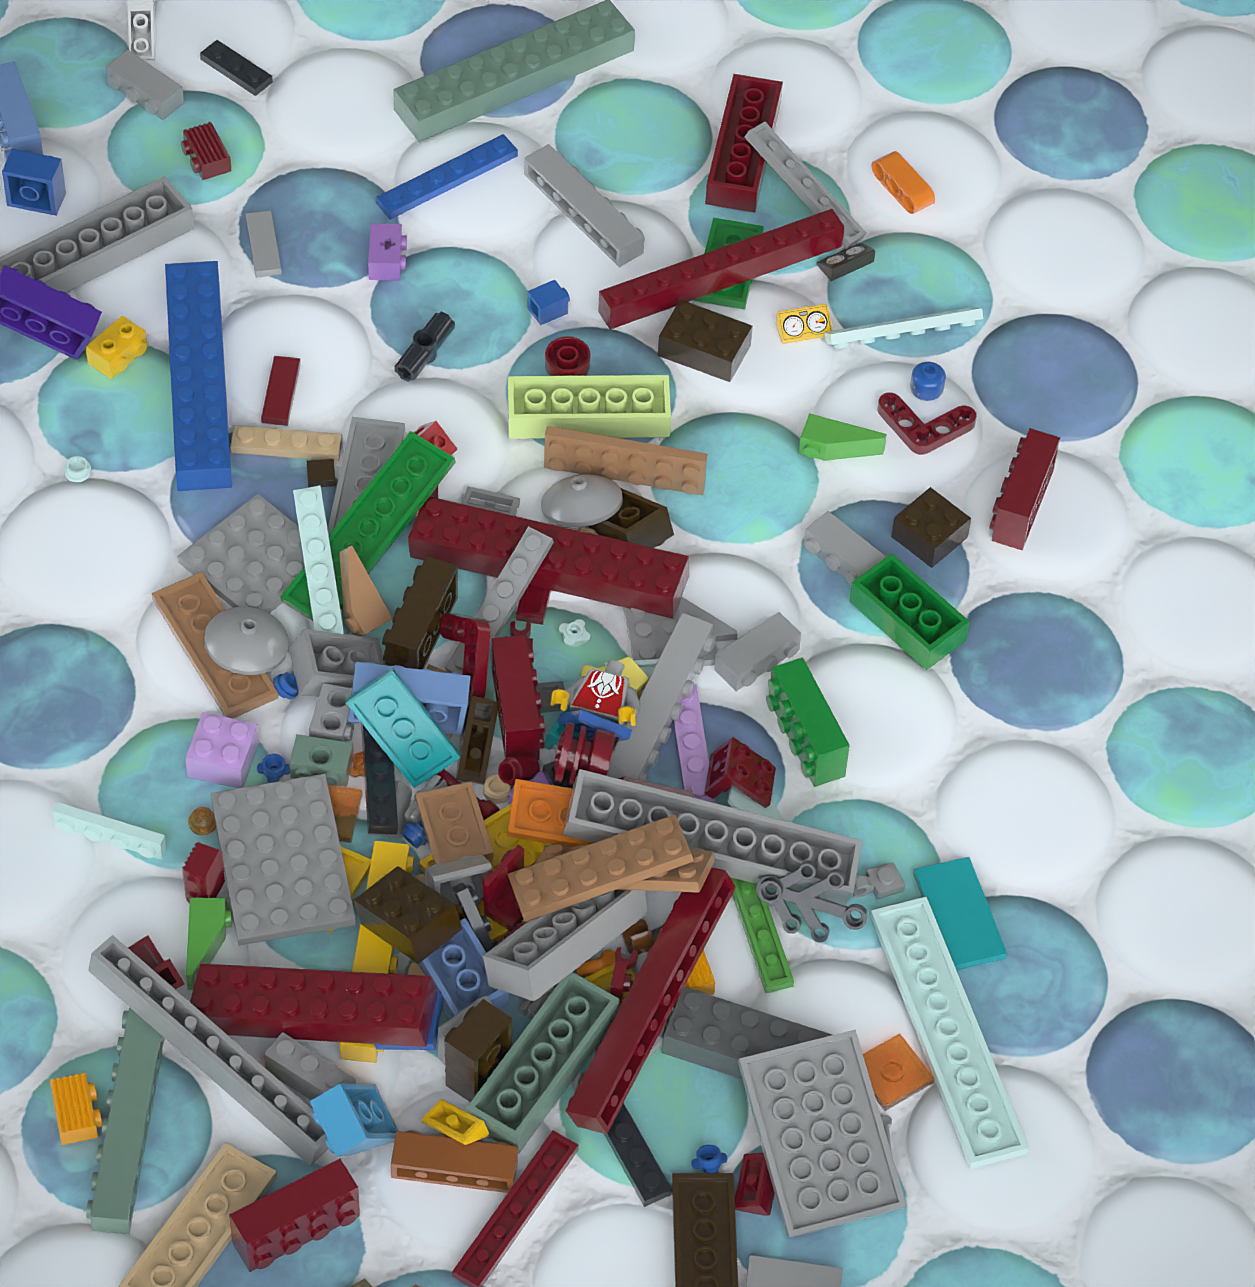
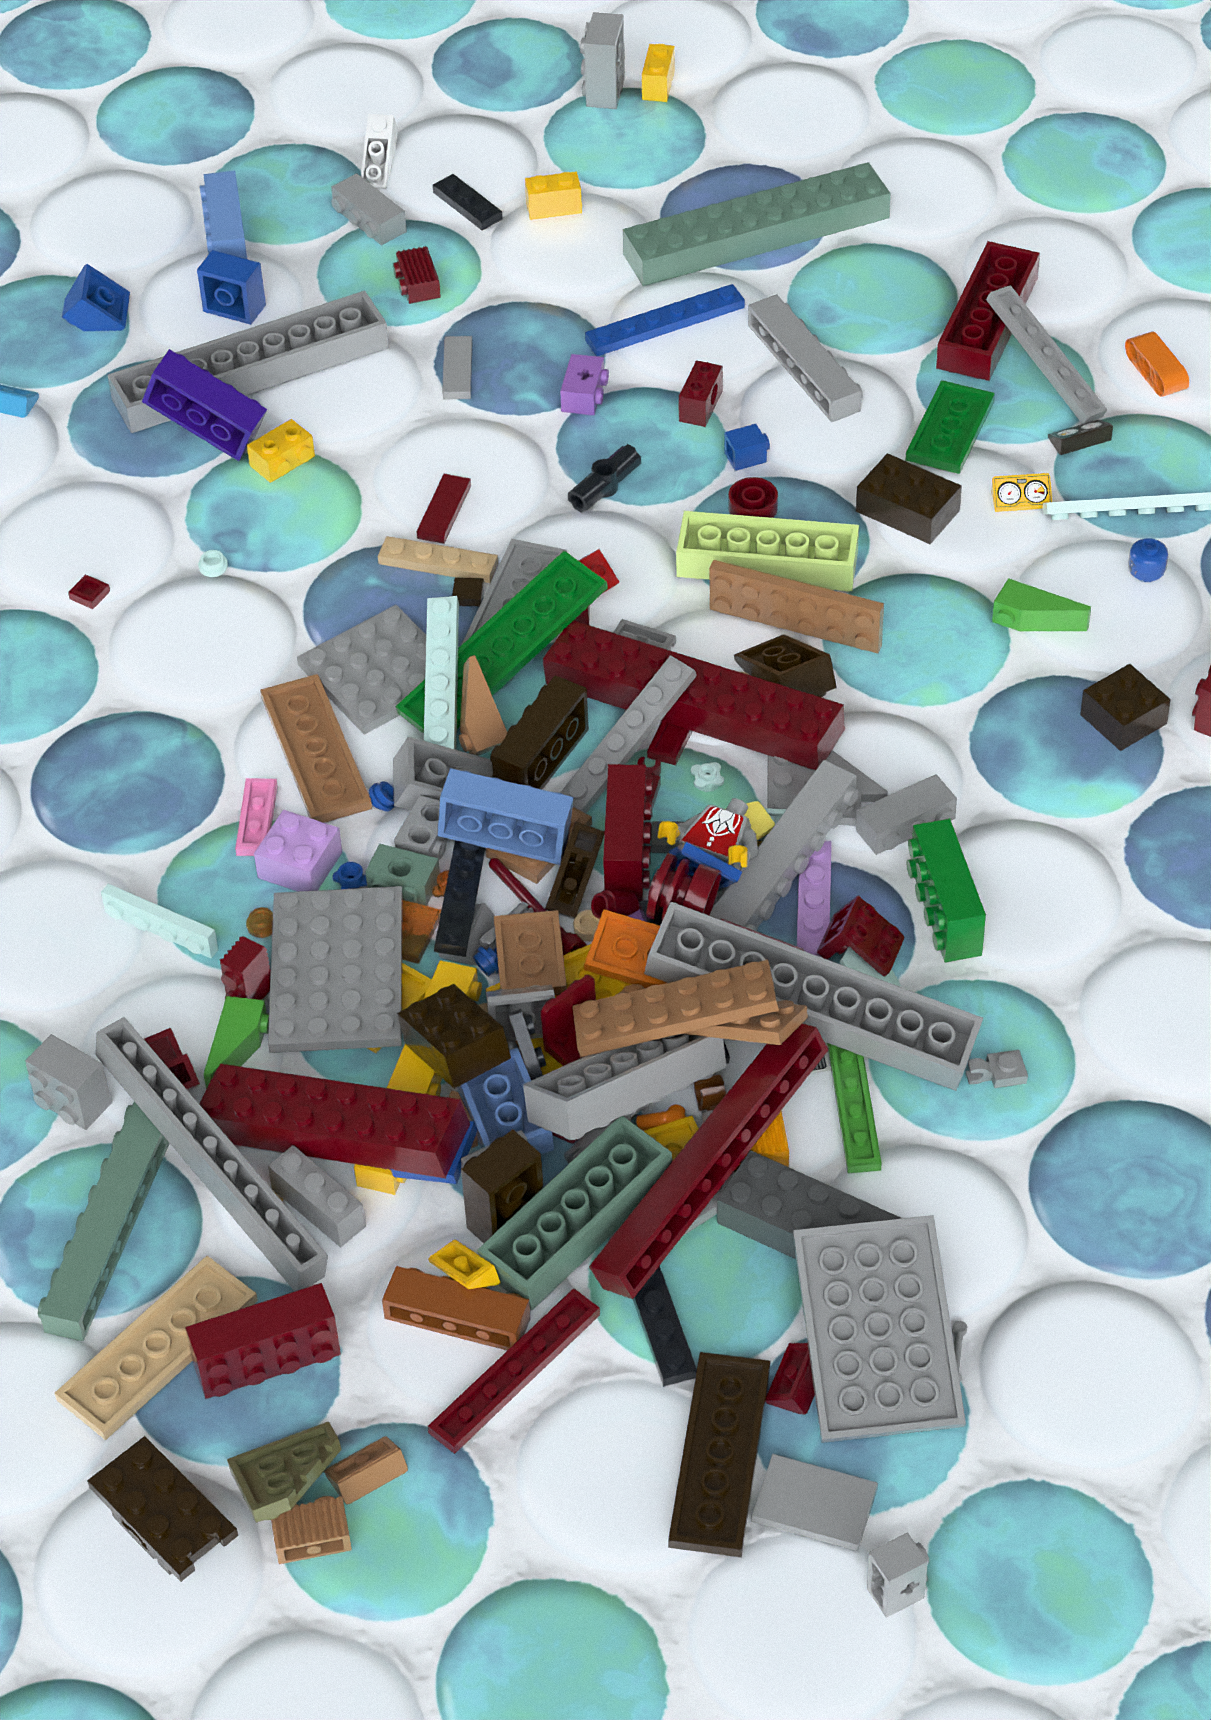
camera: 15 degrees right, 5 degrees down
light orange brick [50,1073,102,1145] -> none
blue brick [165,261,232,491] -> none
light grey dish [204,607,289,675] -> none
dark azure slope [309,1083,398,1157] -> none
teal tile [346,668,461,788] -> none
dark red beam [439,613,490,700] -> none
light grey dish [541,474,623,527] -> none
dark red brick [598,209,844,330] -> none
dark red plate [610,947,638,1003] -> none
blue plate [691,1145,728,1173] -> none
plant [756,860,868,943] -> none
light grey brick [804,511,886,585] -> none
green brick [849,553,970,670] -> none
clear orange tile [863,1033,935,1111] -> none
light aqua plate [870,897,1029,1169] -> none
dark red beam [877,392,977,455] -> none
teal tile [913,857,1007,970] -> none
none -> light grey brick [25,1034,112,1130]
none -> bright pink tile [235,778,278,856]
none -> yellow brick [524,171,582,220]
none -> dark red brick [679,360,723,427]

